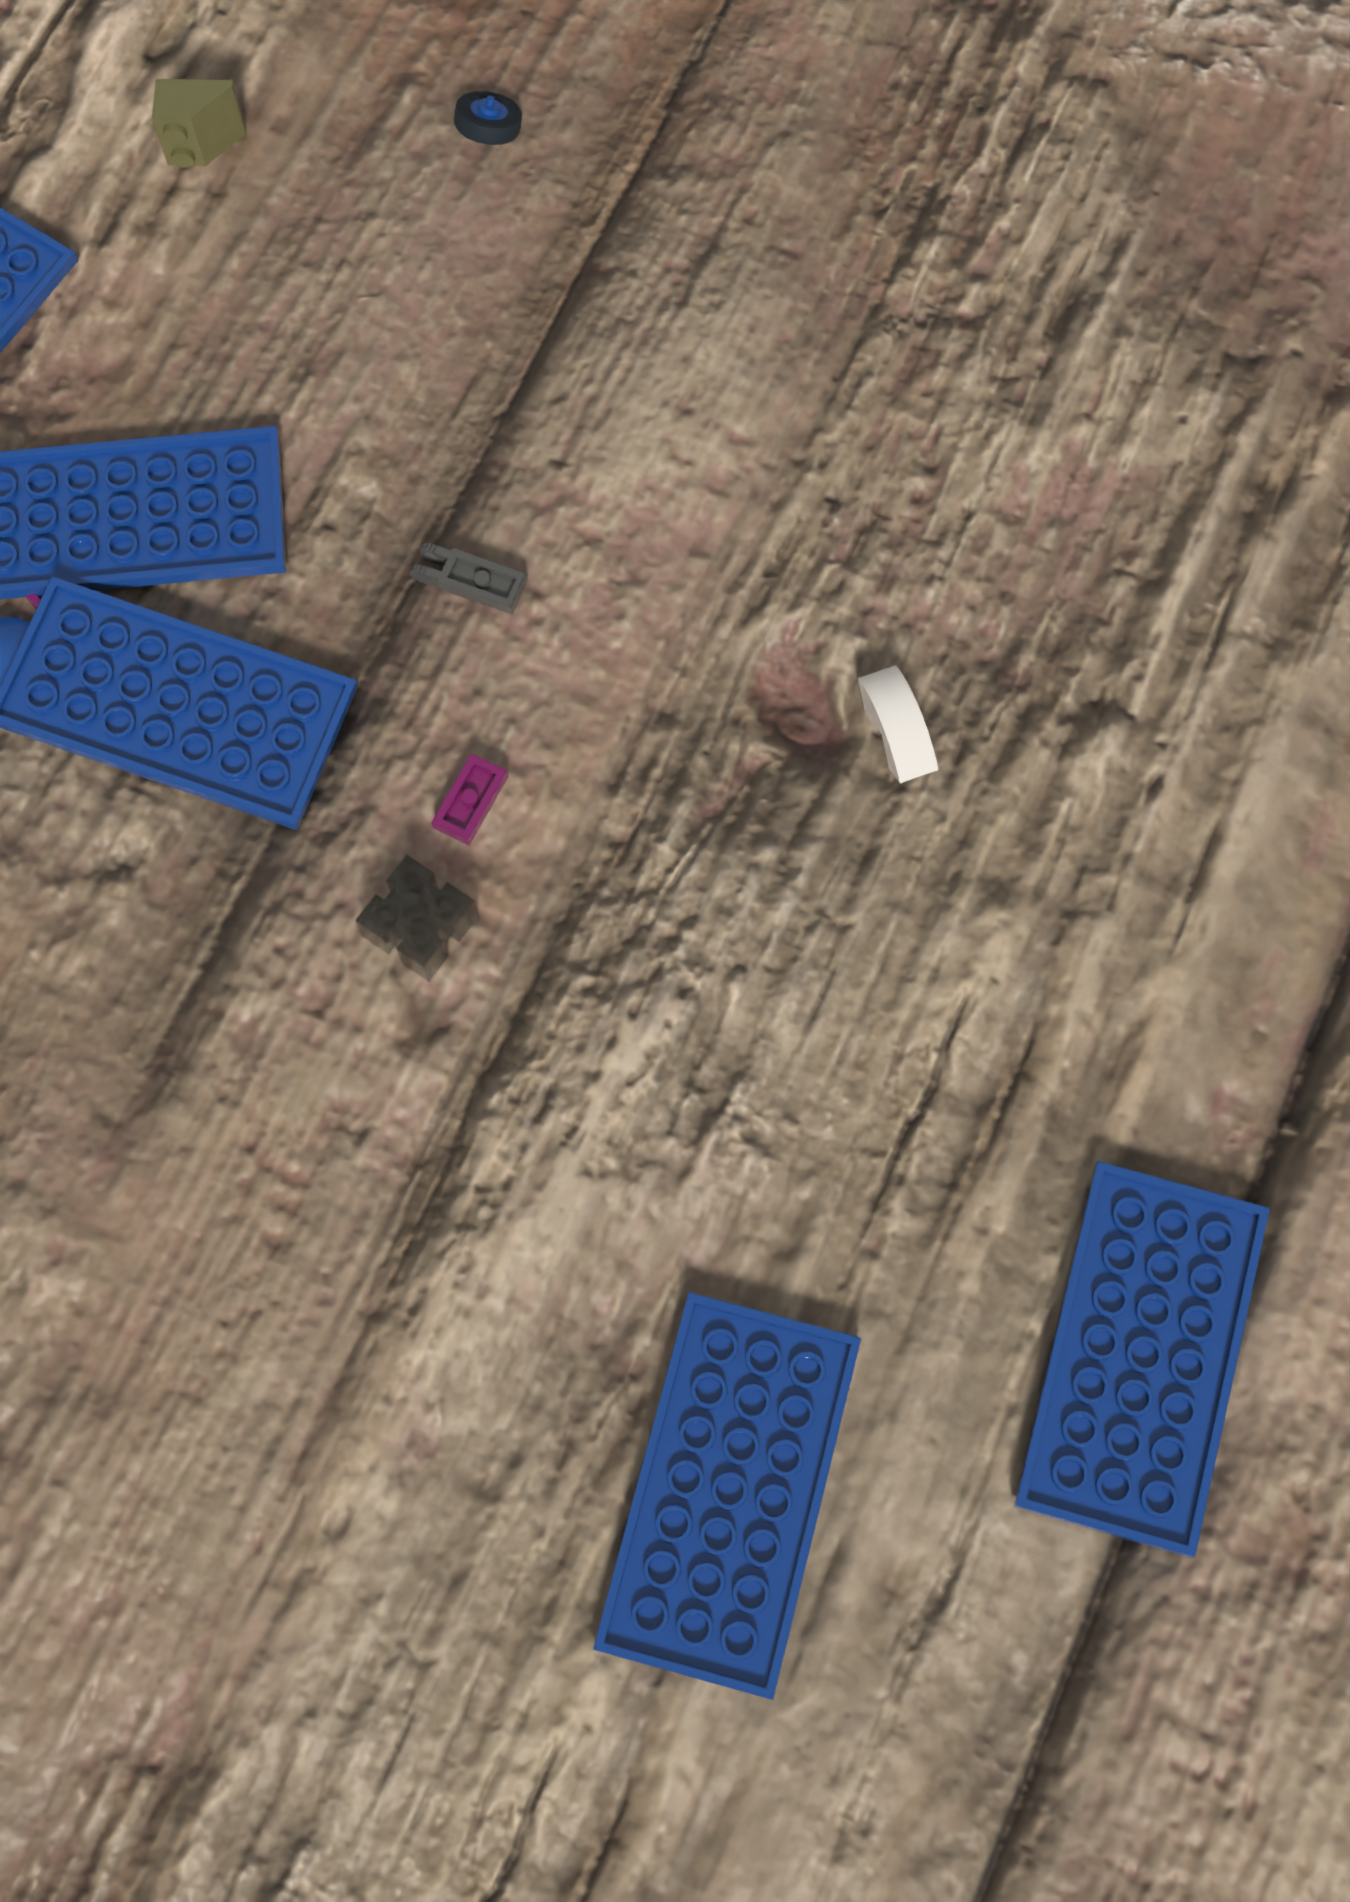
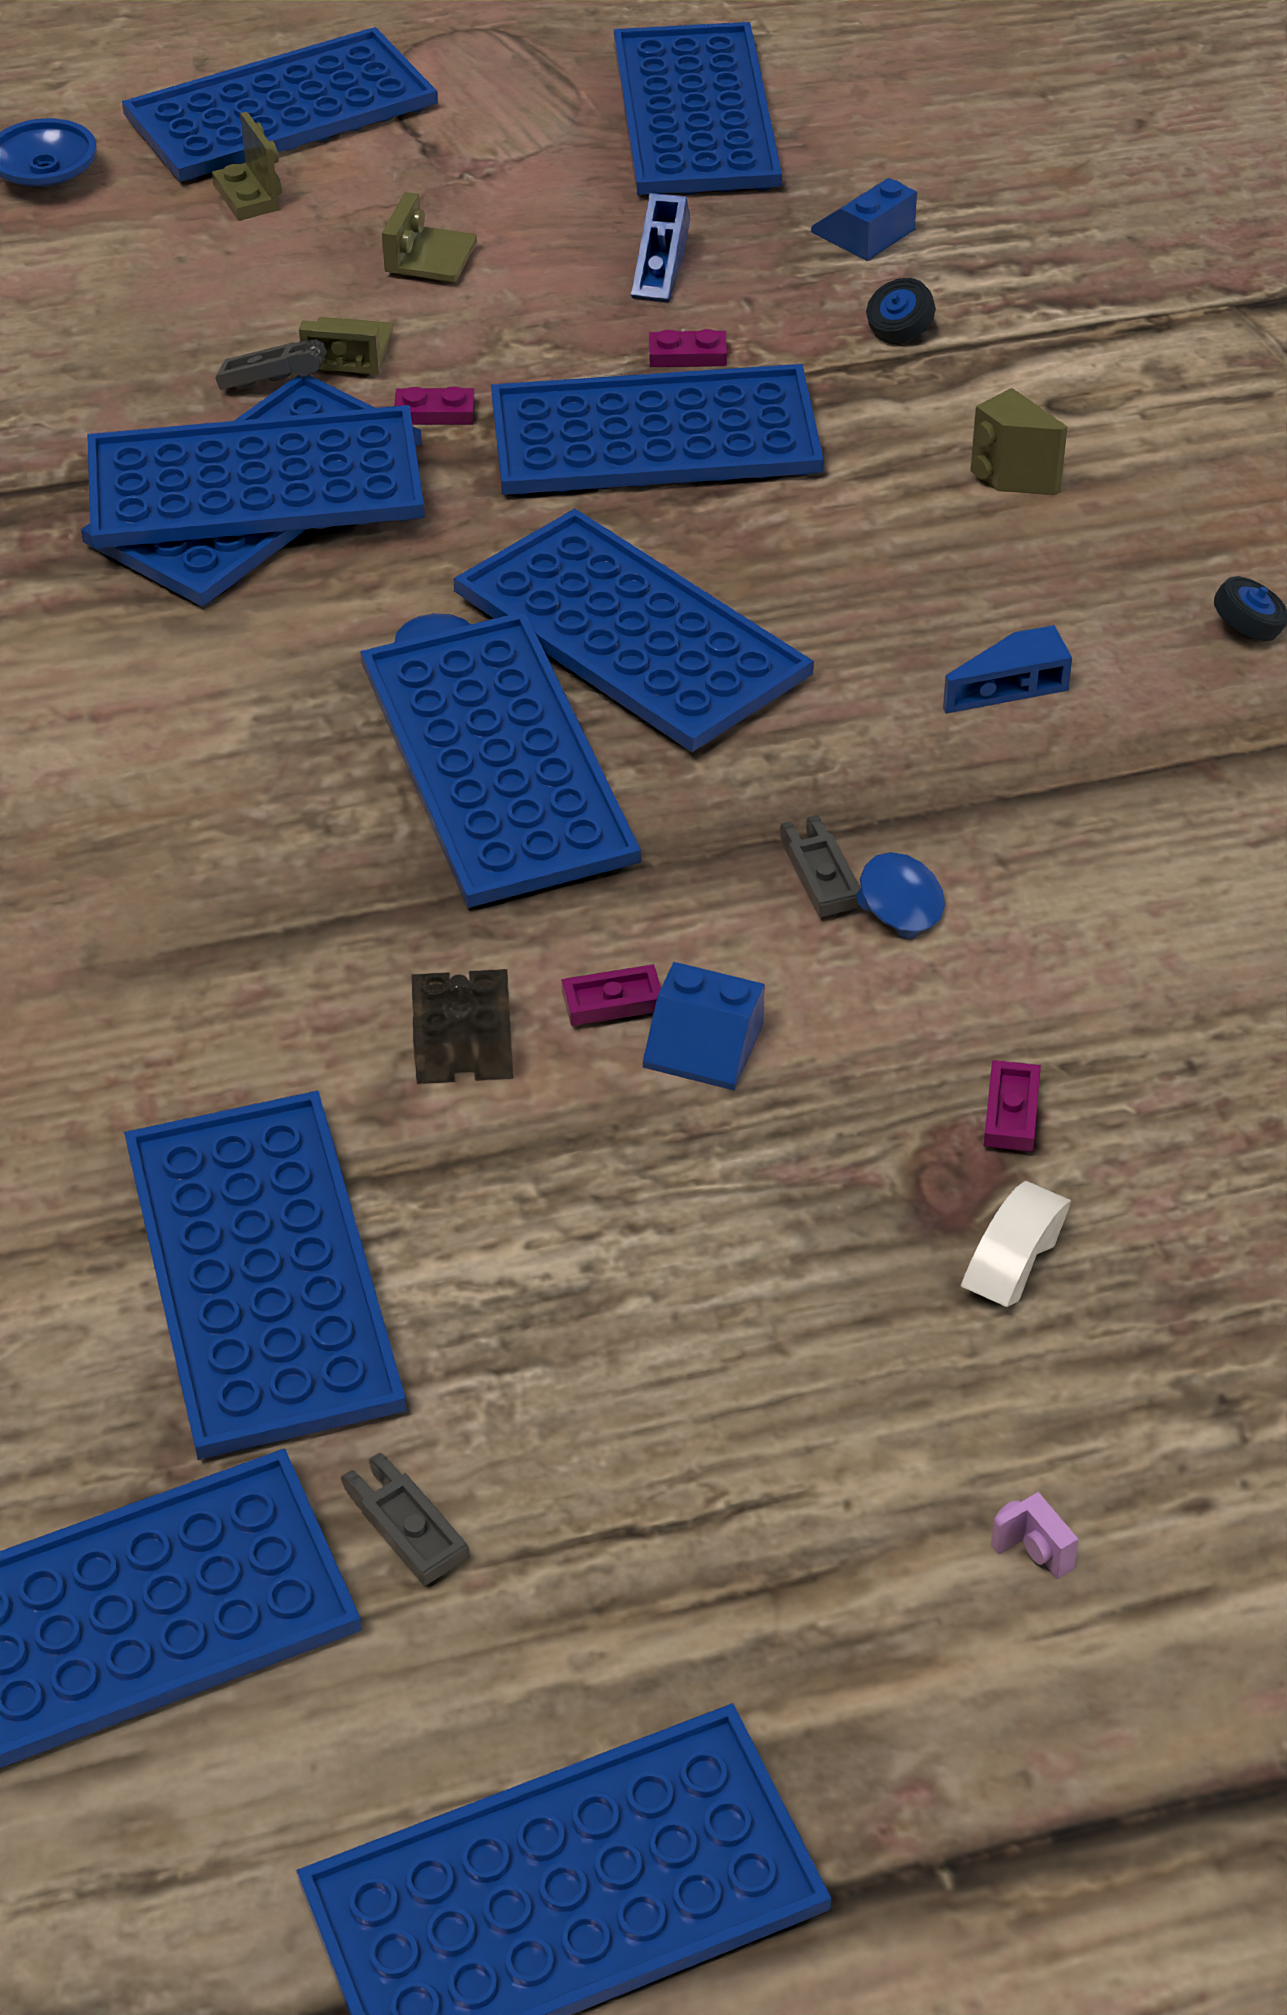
camera: 50 degrees right, 25 degrees down
none -> blue plate [124,1090,407,1460]
none -> dark grey hinge [341,1452,470,1587]
none -> blue slope [643,962,765,1091]
none -> blue dish [856,852,945,939]
none -> blue slope [943,625,1072,713]
none -> magenta plate [983,1060,1041,1152]
none -> lavender bracket [991,1492,1079,1579]

